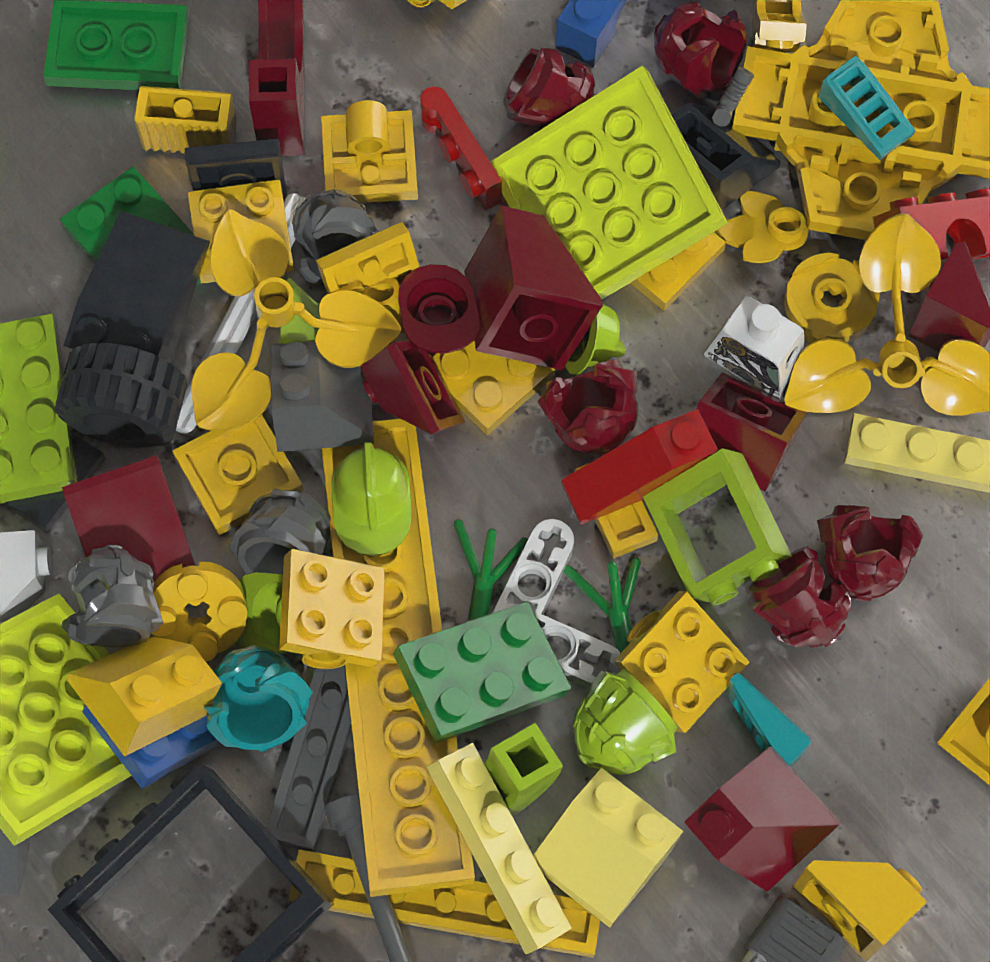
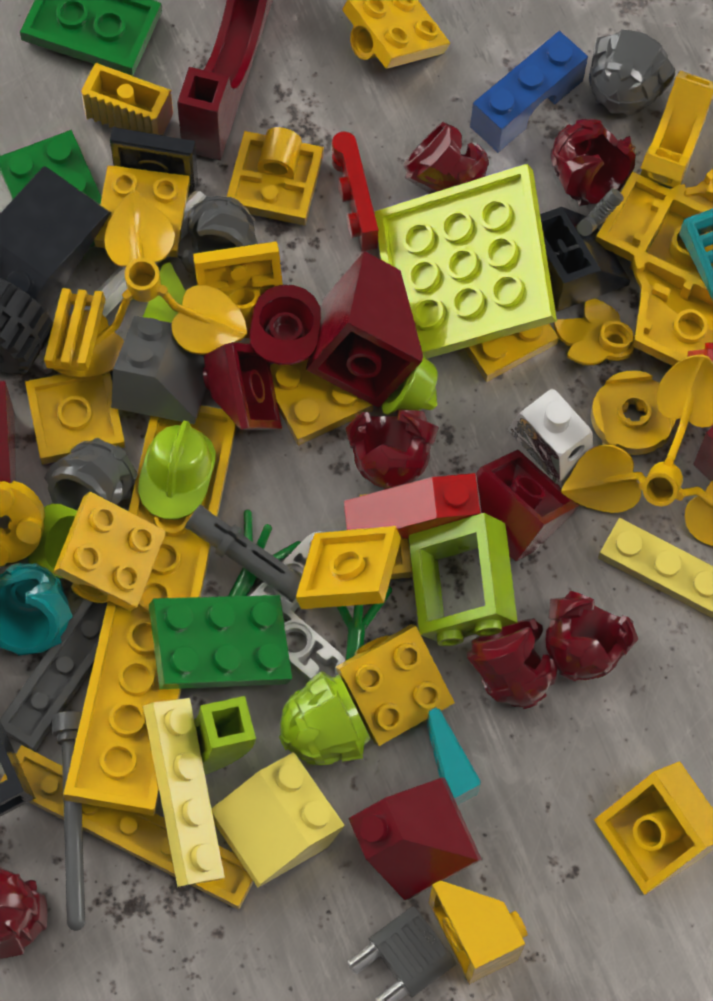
camera: 15 degrees right, 0 degrees up
none -> yellow tile [44,288,106,371]
none -> dark grey pin [184,504,302,603]
none -> yellow plate [296,526,401,609]

